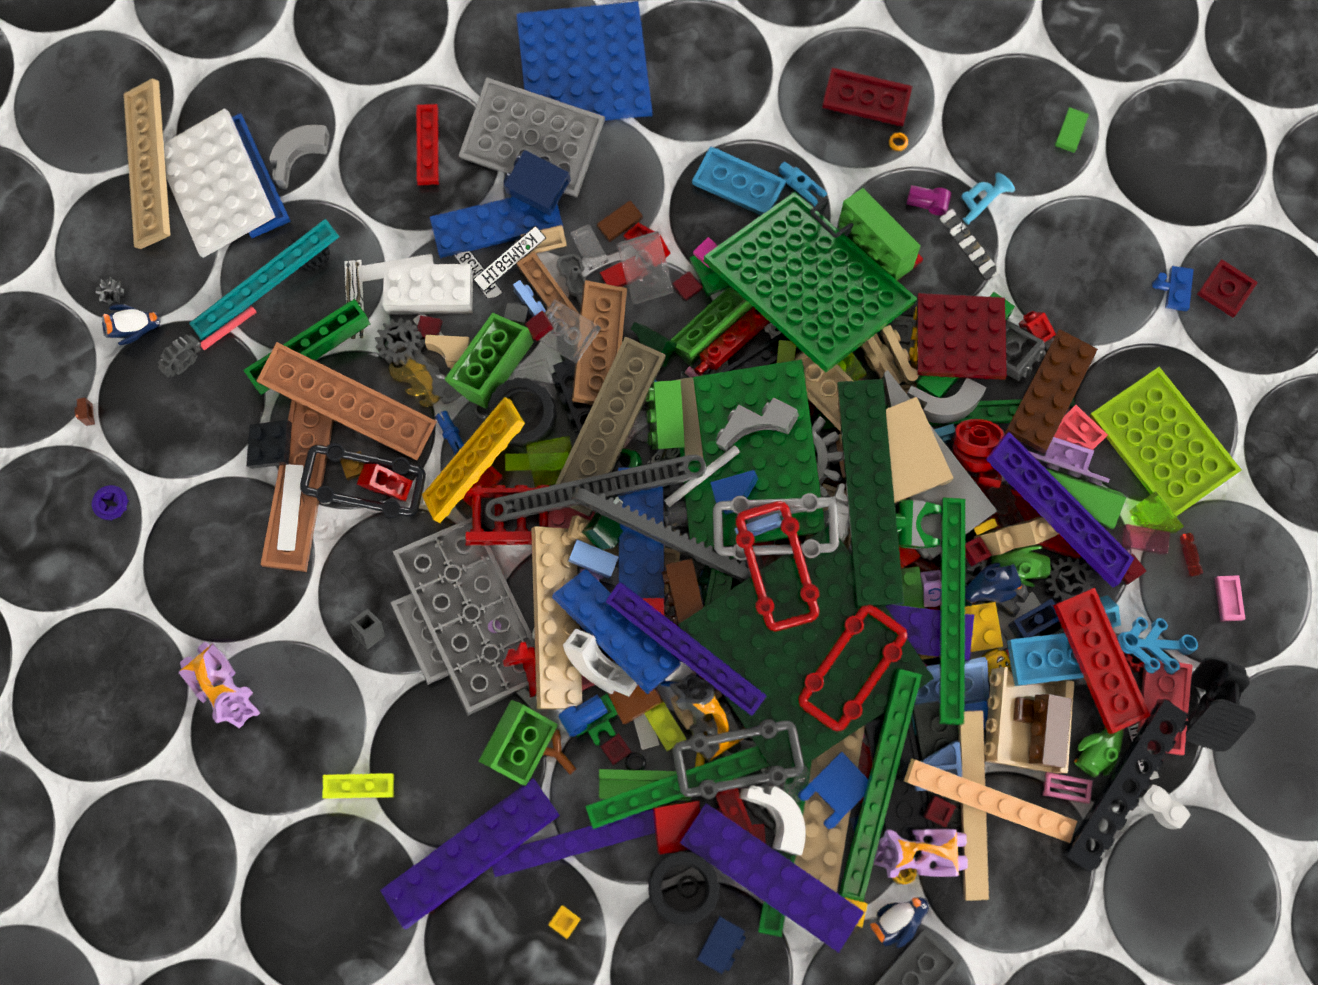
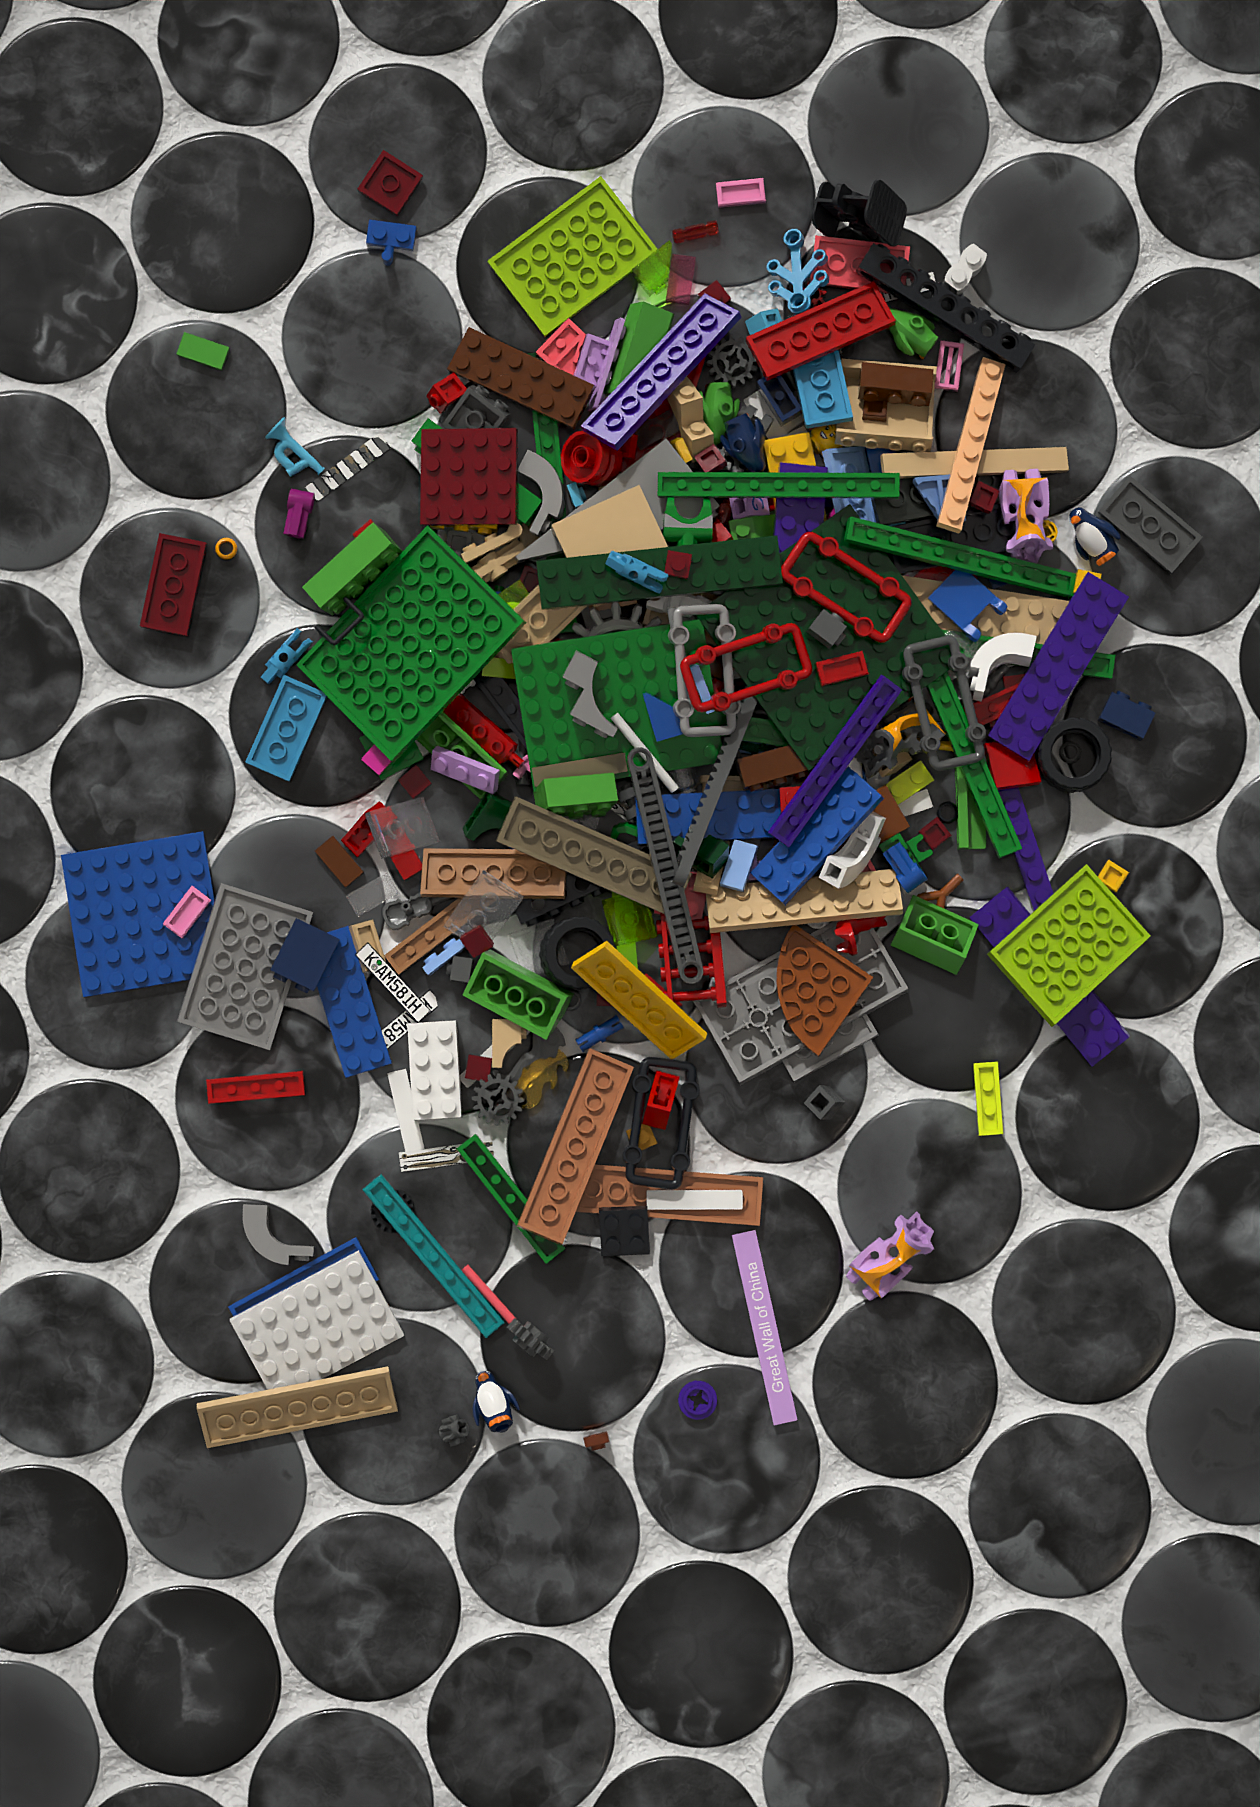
camera: 90 degrees left, 10 degrees up
none -> bright pink tile [163,886,212,939]
none -> lavender plate [431,746,500,794]
none -> dark azure hinge [605,551,668,594]
none -> dark red plate [664,550,692,580]
none -> lavender tile [732,1230,797,1425]
none -> dark orange plate [777,925,873,1057]
none -> dark grey brick [806,609,847,649]
none -> red tile [815,651,869,687]
none -> lime plate [987,864,1150,1027]

